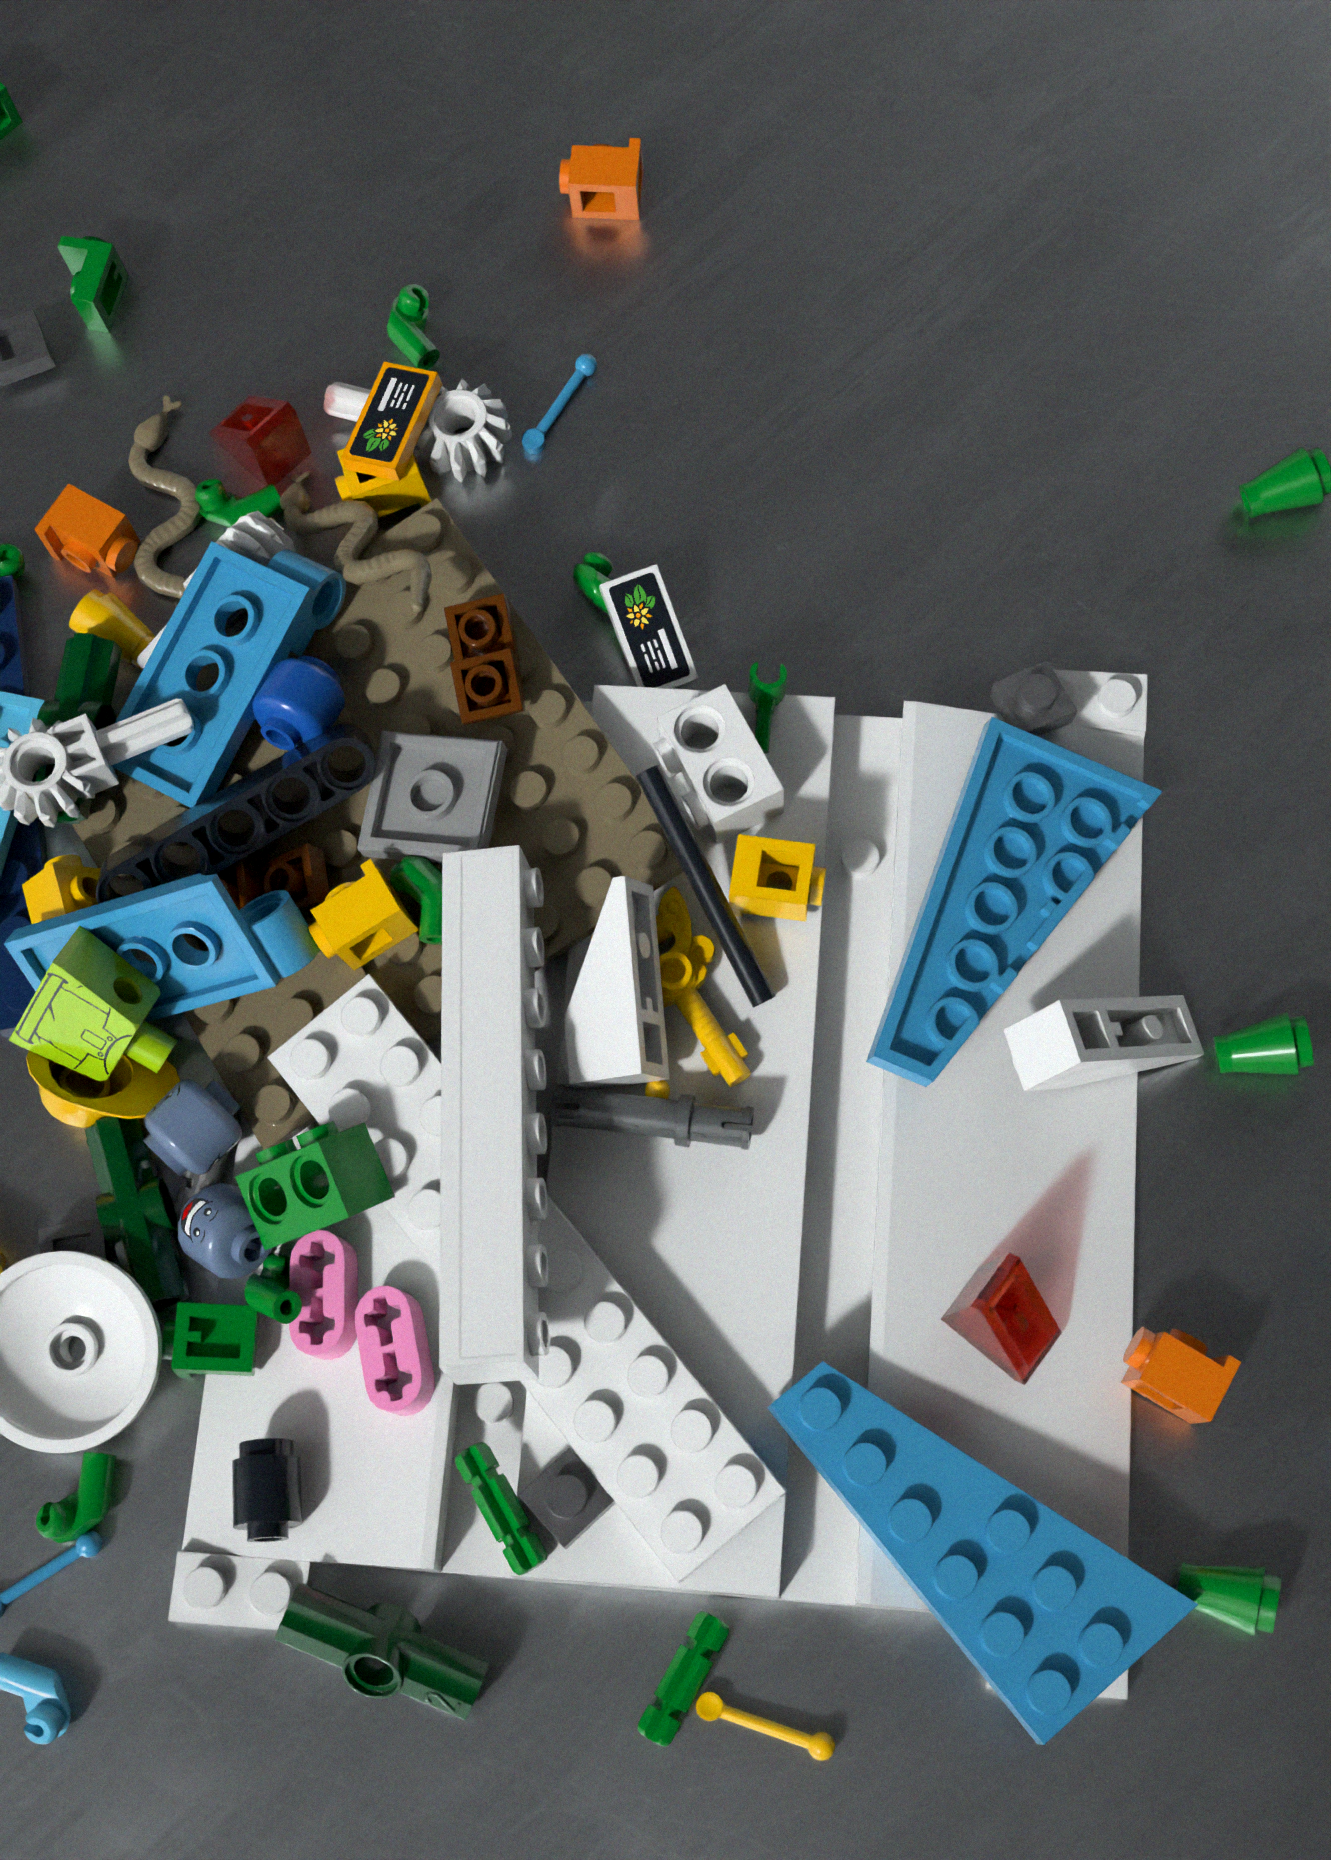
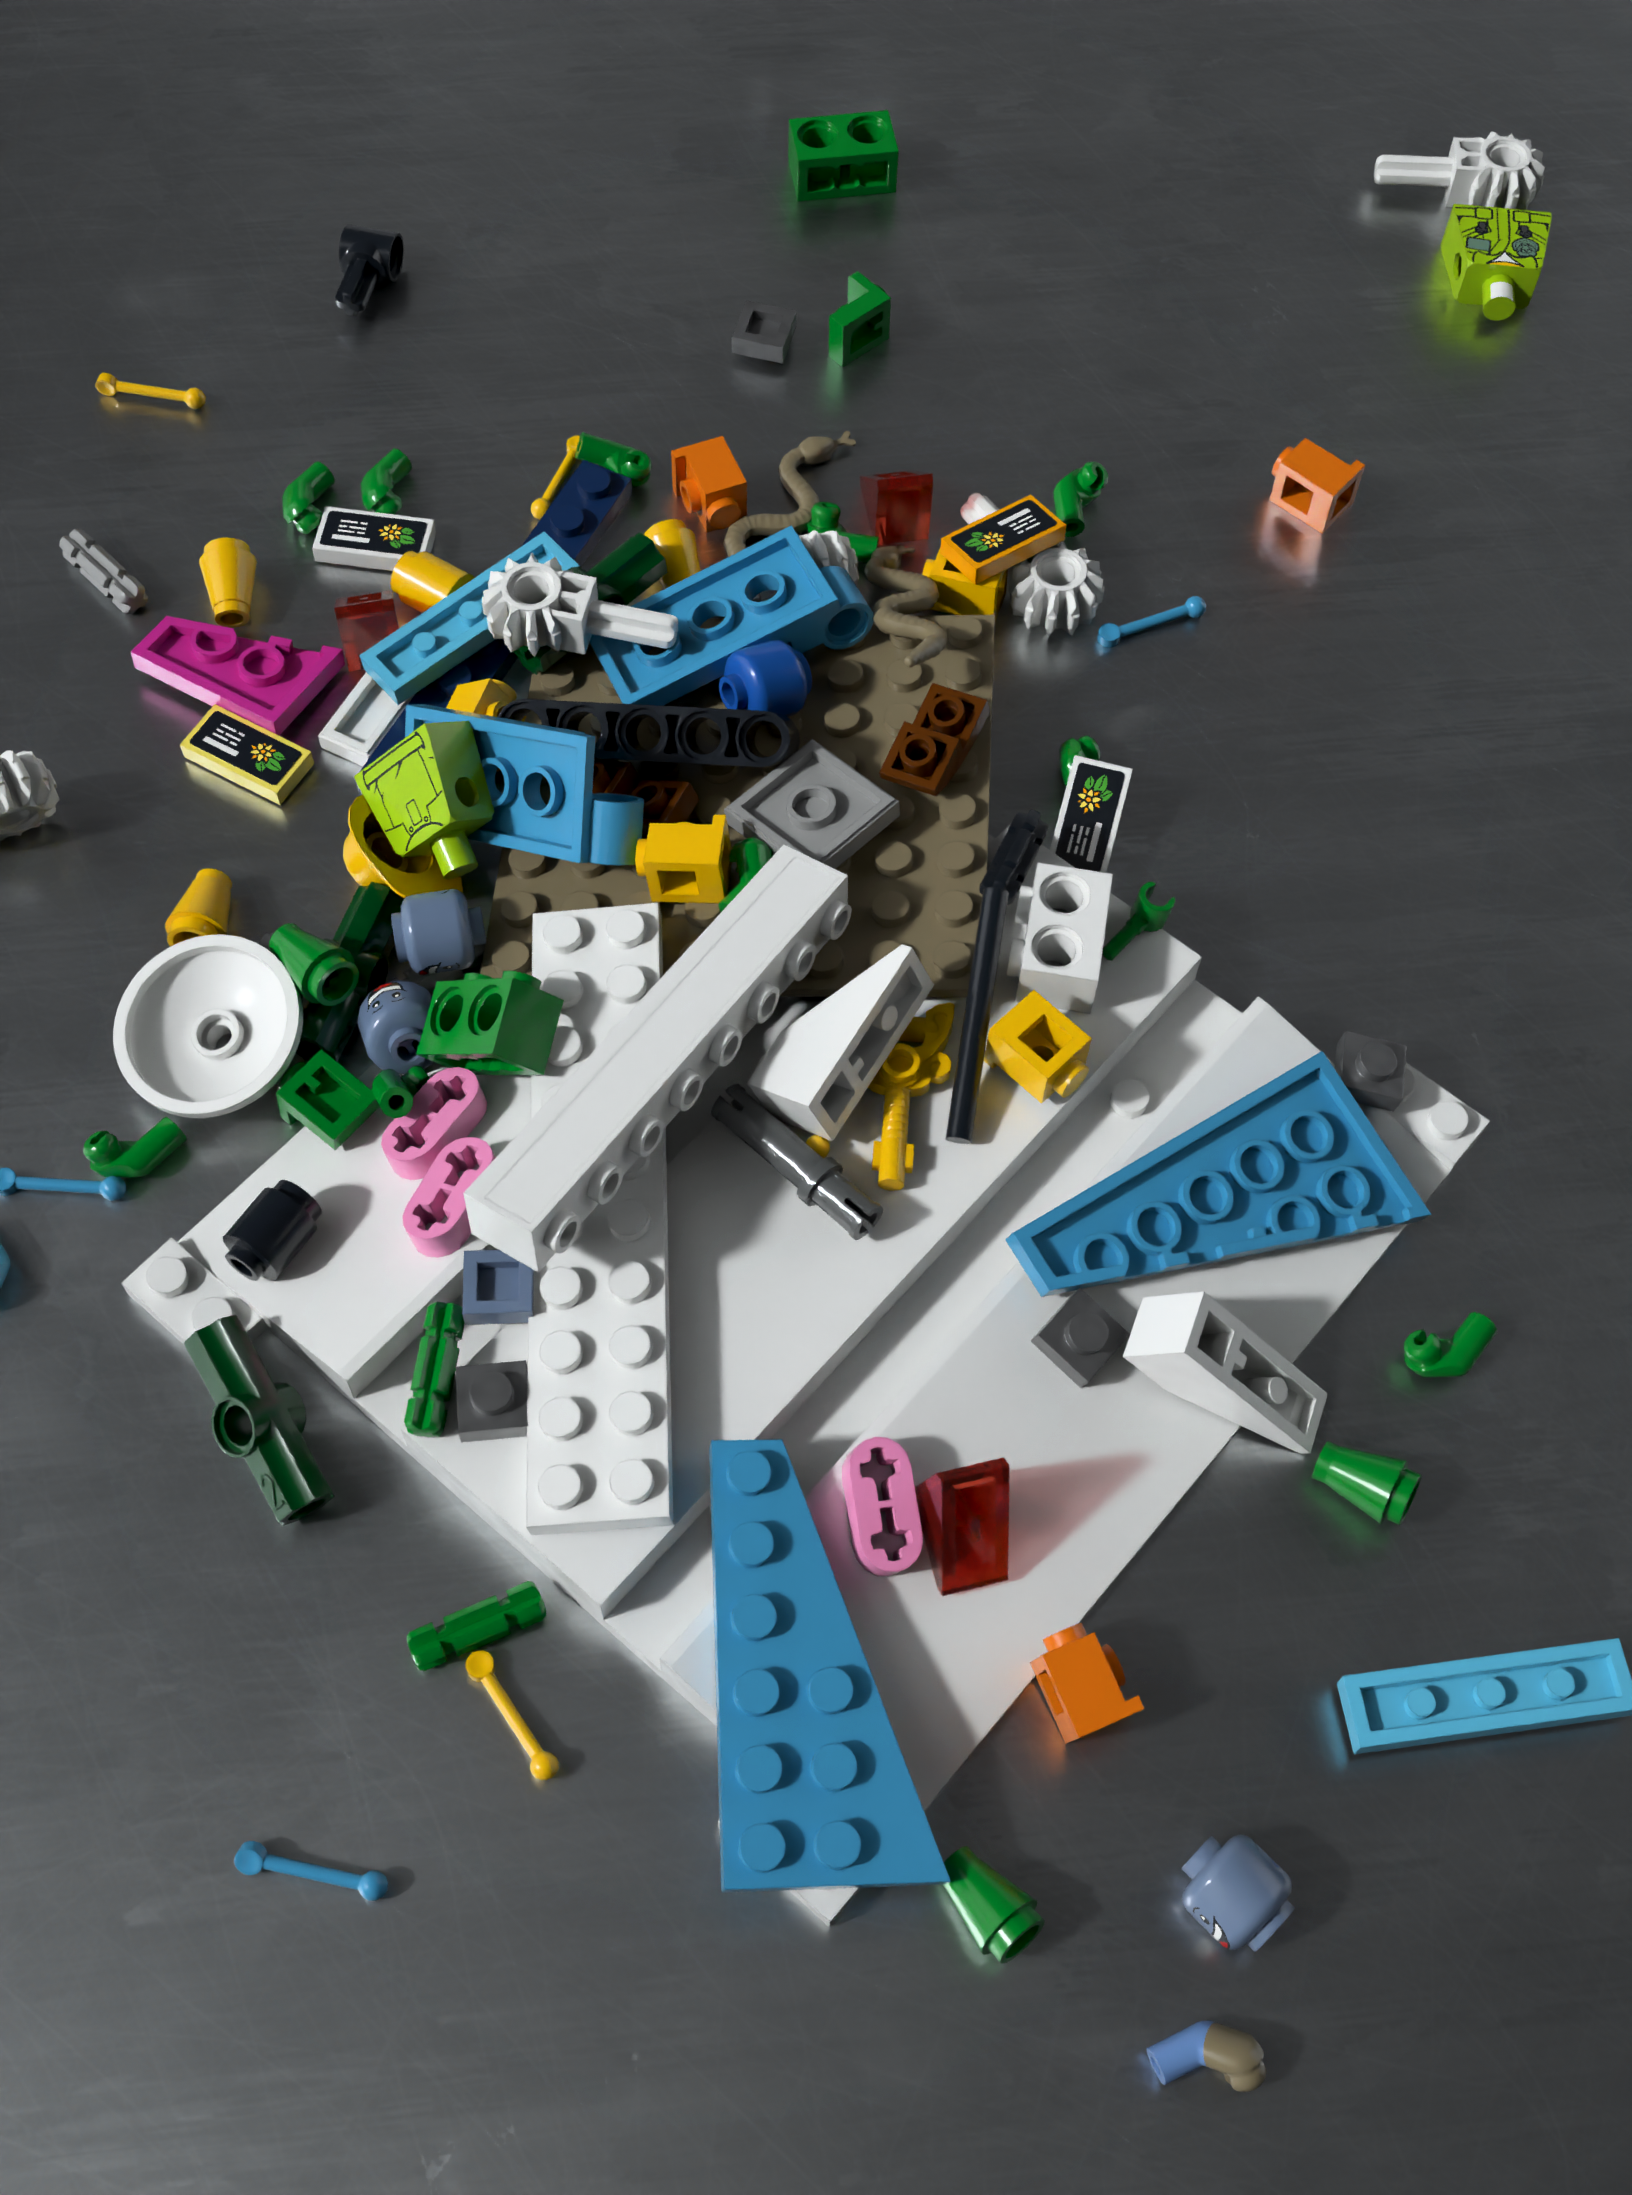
camera: 25 degrees right, 10 degrees down
none -> green cone [269,923,359,1006]
none -> sand blue plate [462,1250,534,1325]
none -> bright pink beam [842,1437,923,1577]
none -> black axle [979,809,1048,905]
none -> flat silver plate [1031,1288,1130,1388]
none -> green arm [1404,1312,1498,1377]

